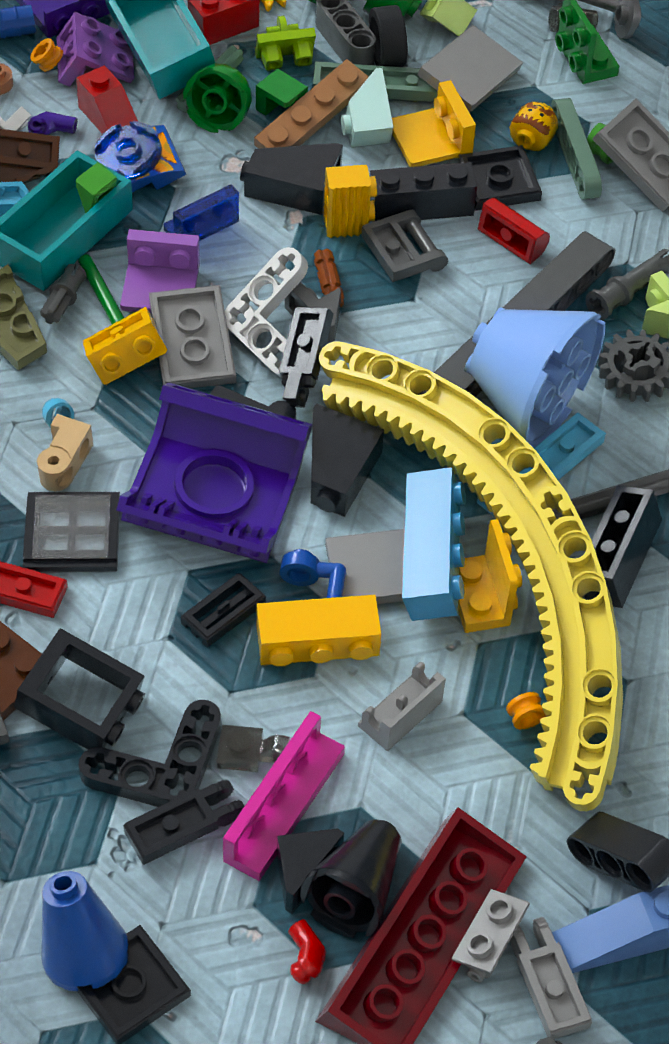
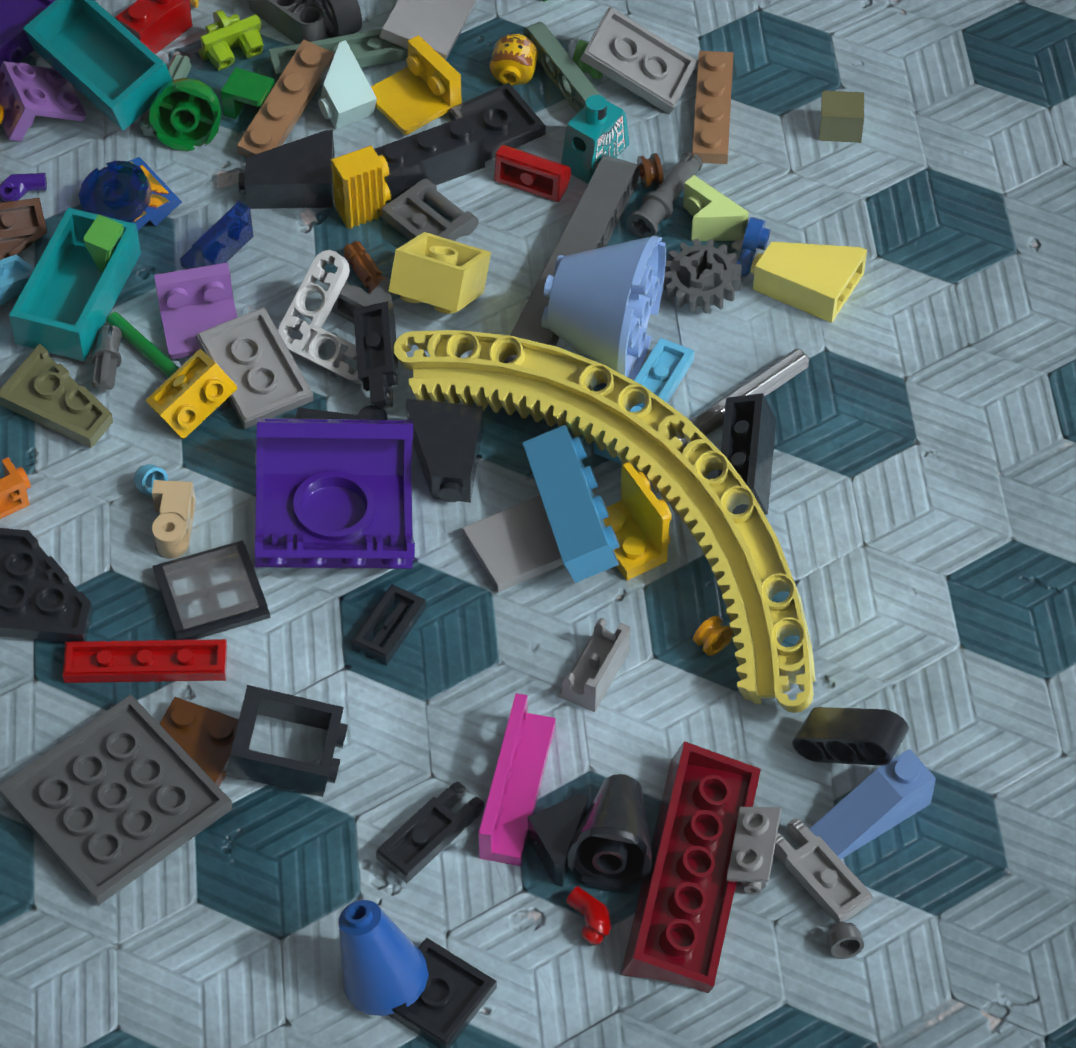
camera: 15 degrees left, 0 degrees up
red slope [76,65,141,139] -> none
black beam [79,700,221,807] -> none
clear smoke plate [216,725,290,772] -> none
yellow brick [256,595,382,666] -> none
blue plate [280,549,346,598] -> none
none -> light yellow brick [388,232,491,314]
none -> teal torso [561,95,630,184]
none -> reddish brown bush [637,153,664,188]

